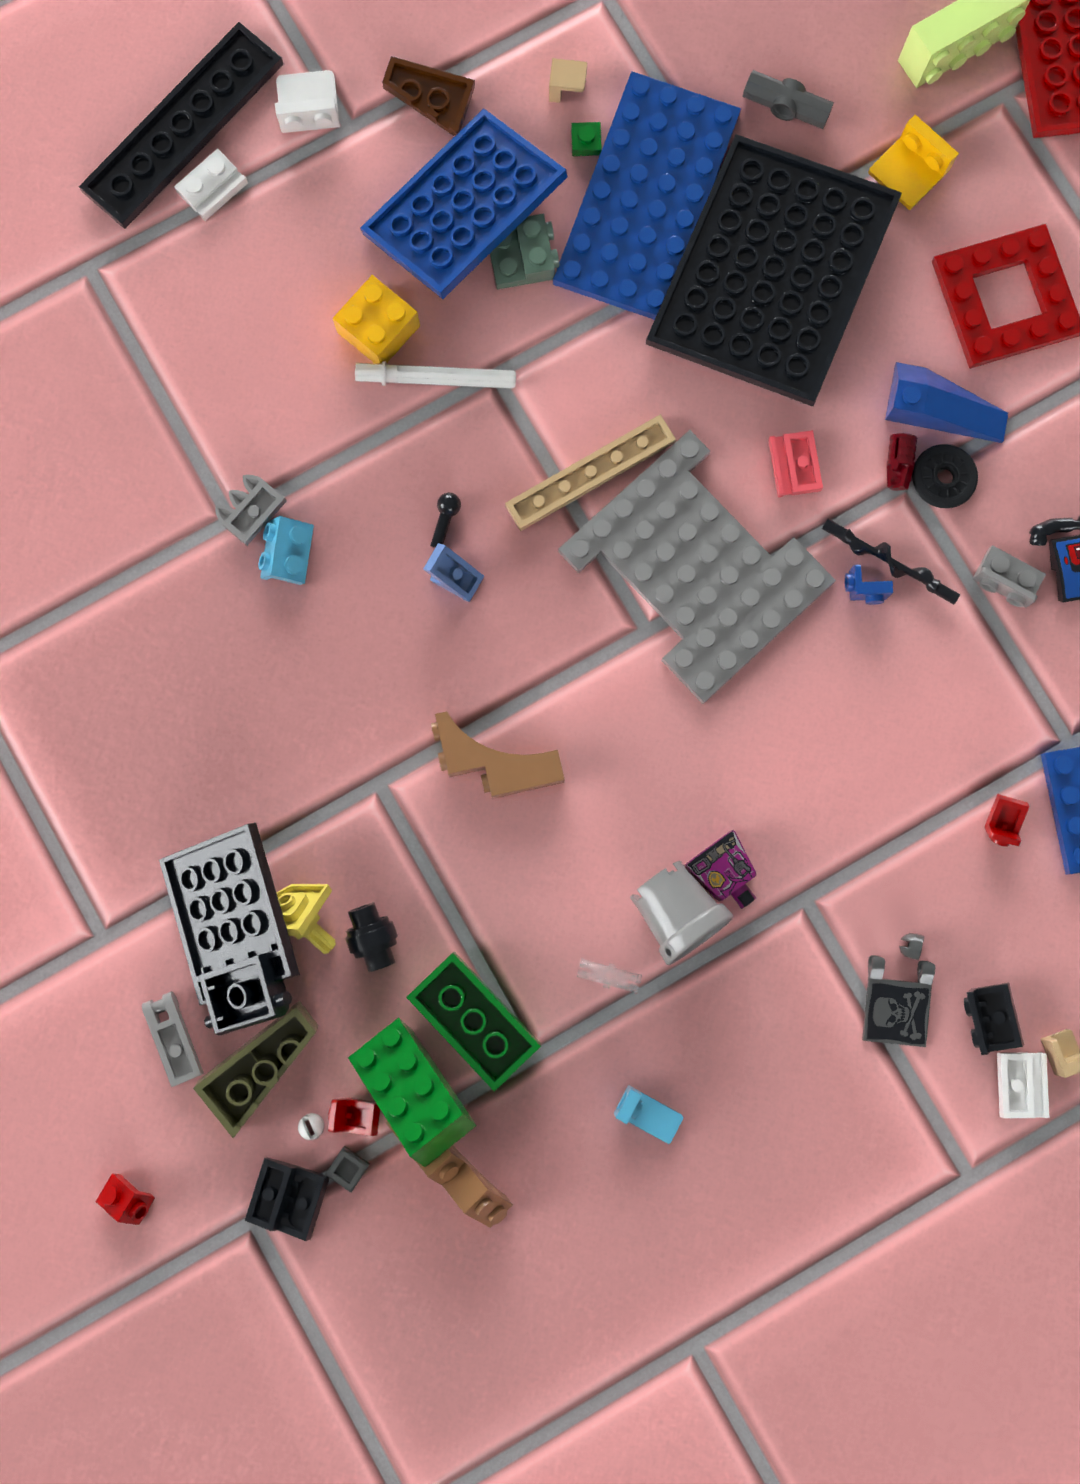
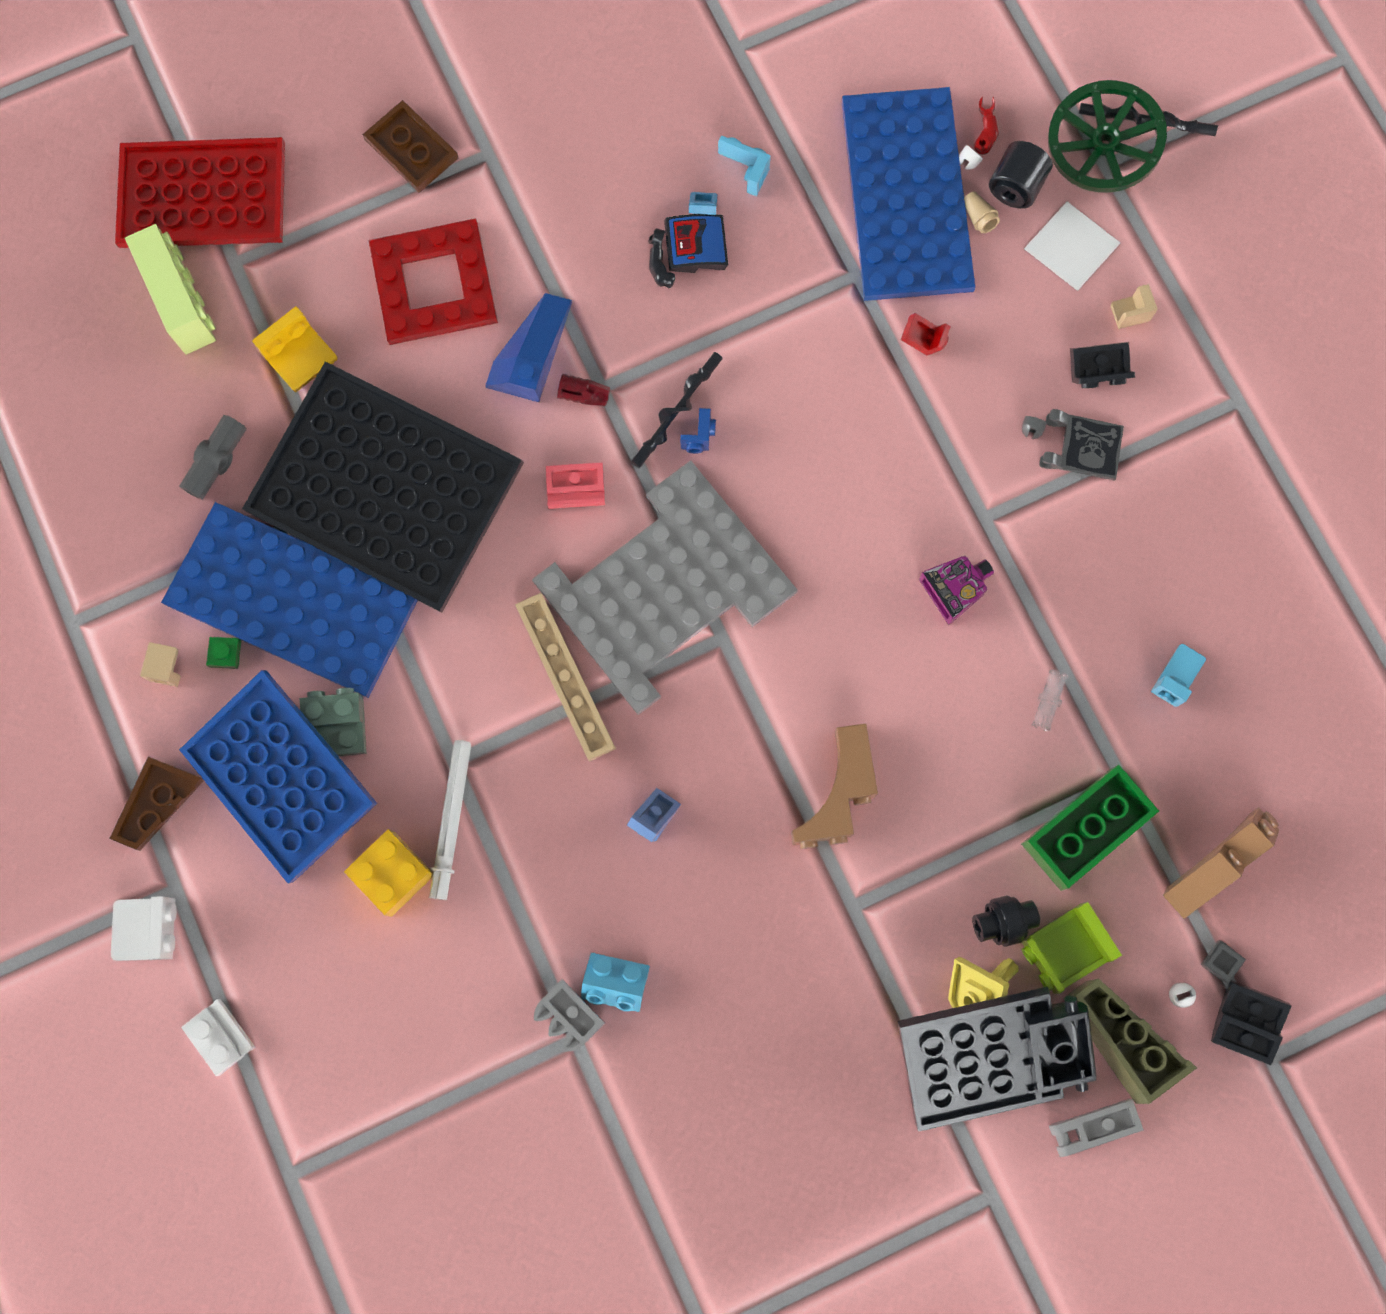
camera: 80 degrees left, 5 degrees down
black plate [79,22,284,229] -> none
red bracket [95,1173,155,1225] -> none
red bracket [328,1098,380,1136] -> none
green brick [348,1017,477,1167] -> none
black bar [430,492,461,548] -> none
light grey piece [630,861,733,965] -> none
black wheel [912,444,978,508] -> none
light grey bracket [973,545,1046,608] -> none
white plate [997,1052,1050,1118] -> none
none -> lime panel [1021,902,1122,994]

